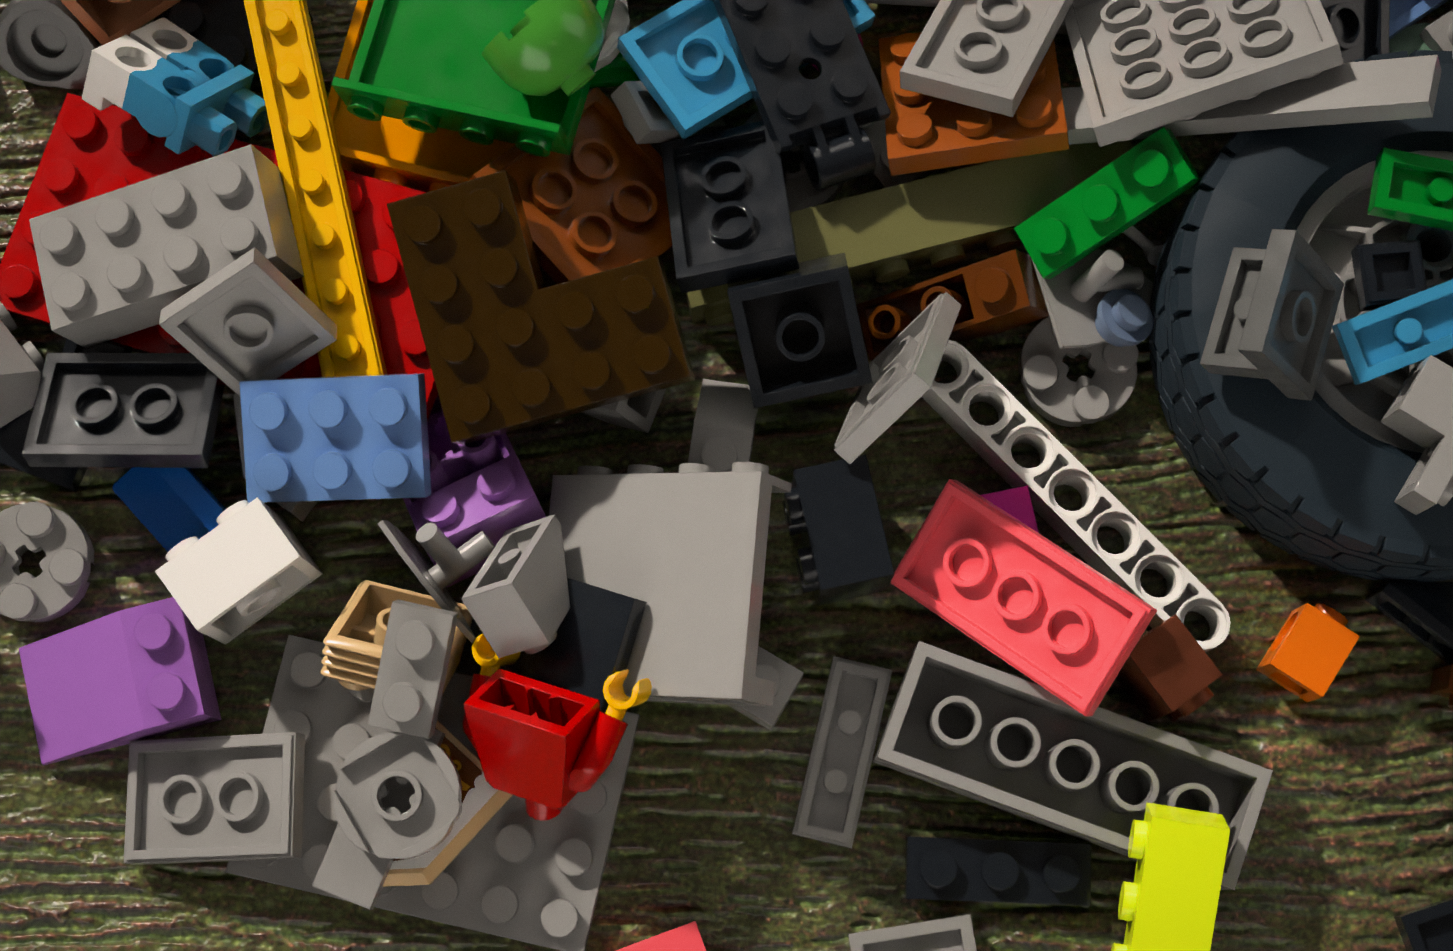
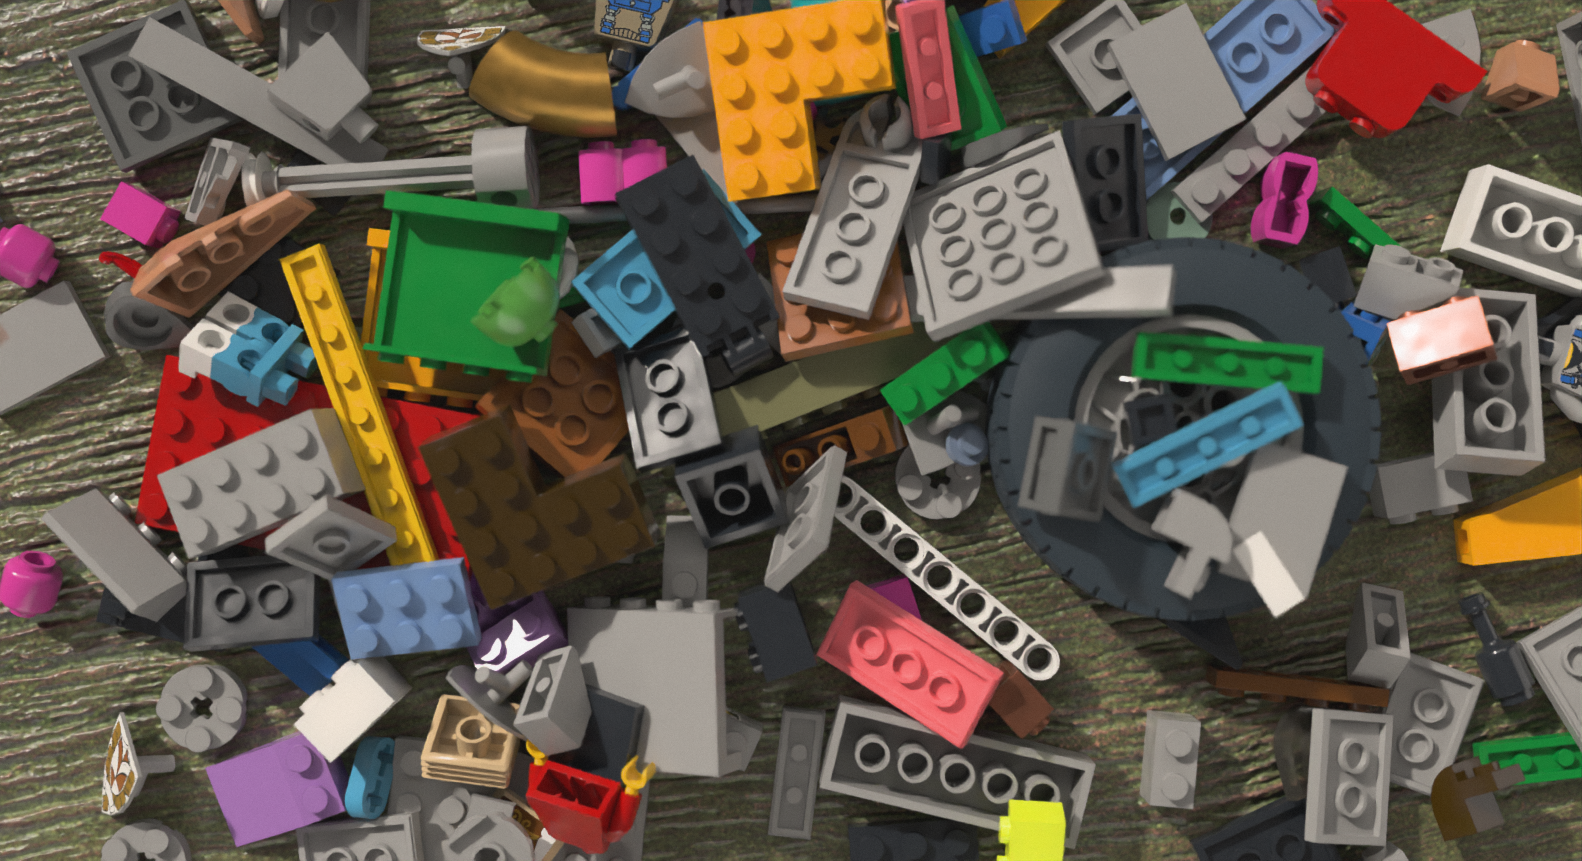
camera: 10 degrees left, 10 degrees up
light grey plate [367,599,459,739] -> none
orange brick [1256,603,1360,703] -> none
none -> dark azure beam [345,736,395,819]
none -> light grey brick [1140,710,1201,809]

